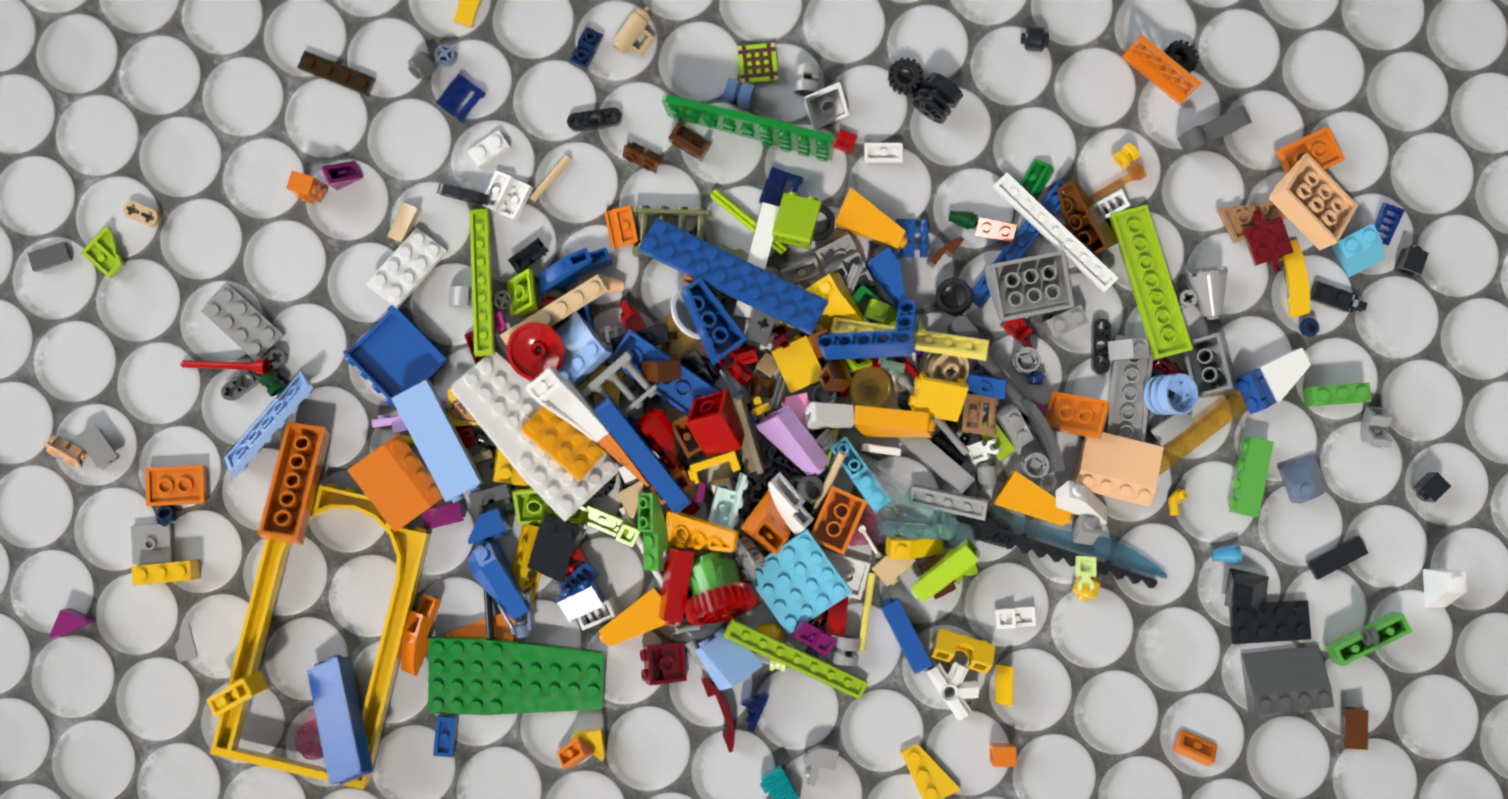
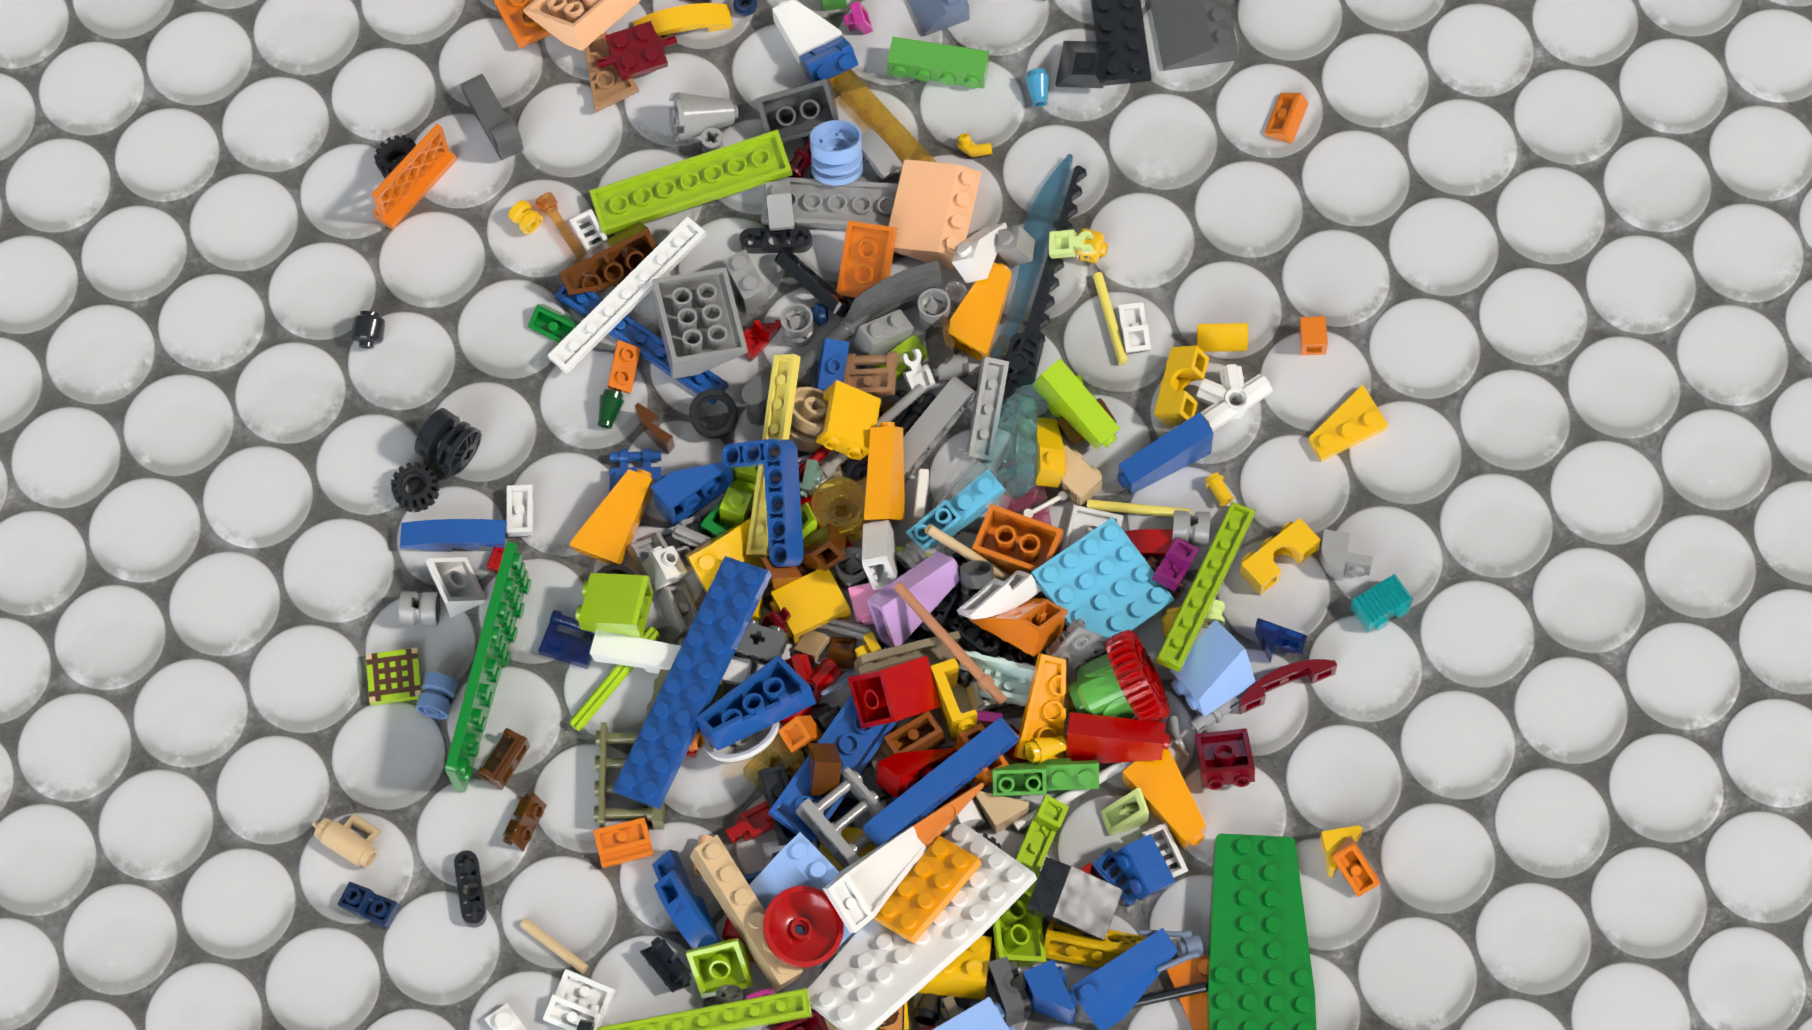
camera: 90 degrees left, 20 degrees down
none -> blue slope [400,519,506,552]
none -> white brick [642,545,687,590]
none -> black beam [775,248,851,318]
none -> orange panel [778,715,823,753]
none -> dark pink tile [842,1,873,35]
none -> nougat bar [893,581,1008,705]
none -> clear smoke slope [925,315,955,369]
none -> yellow cone [1025,736,1067,764]
none -> light yellow bar [1093,272,1128,365]
none -> yellowish green slope [1100,788,1149,835]
none -> yellow pin [1205,472,1234,507]
none -> yellow arch [1240,518,1321,595]

